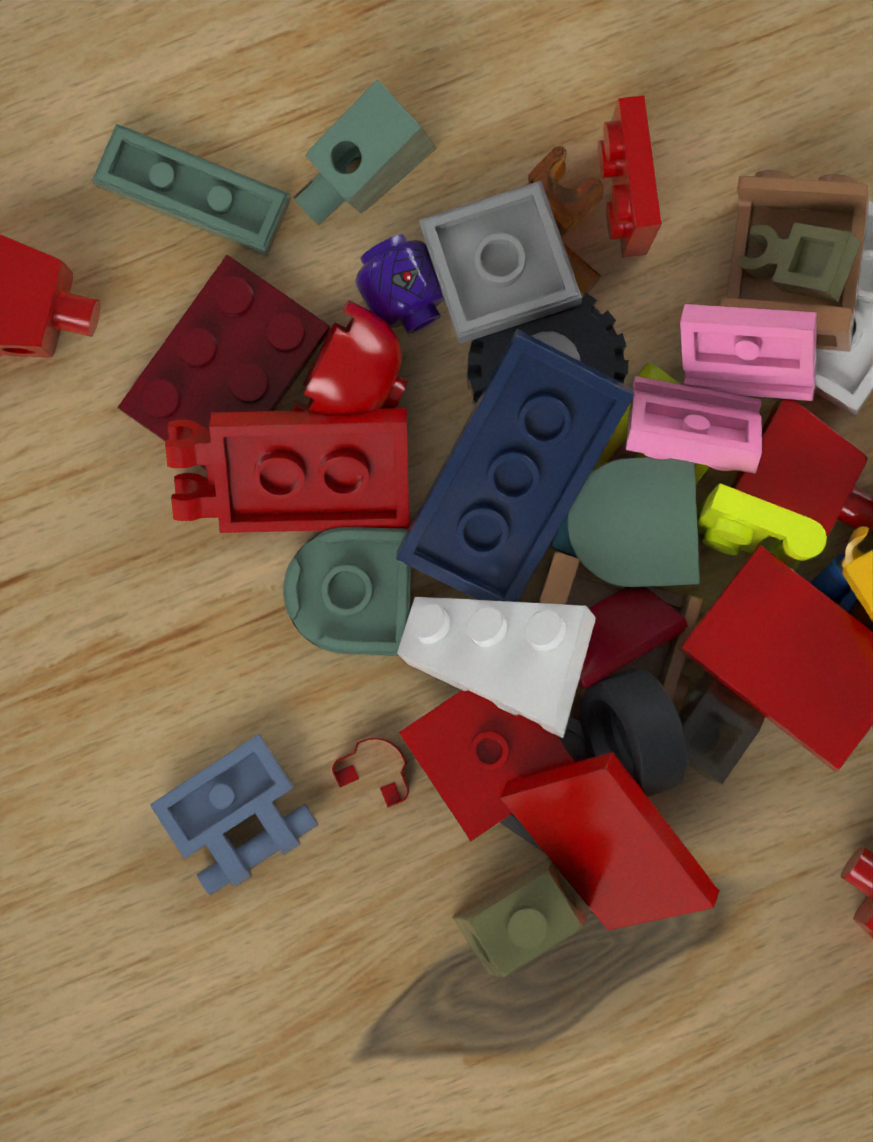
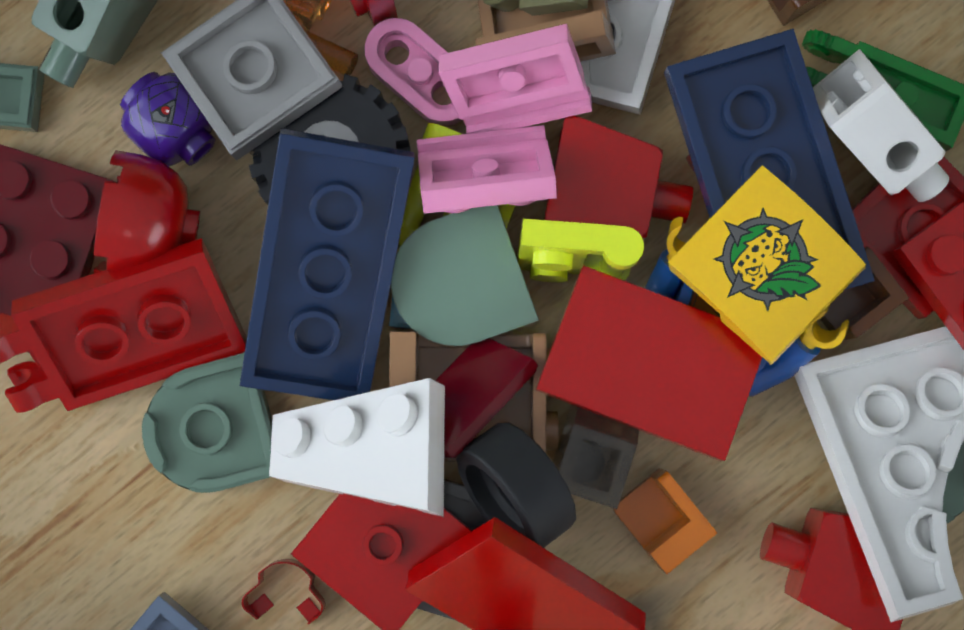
camera: 15 degrees left, 0 degrees up
none -> bright pink plate [364,18,463,126]
none -> orange panel [613,468,717,574]

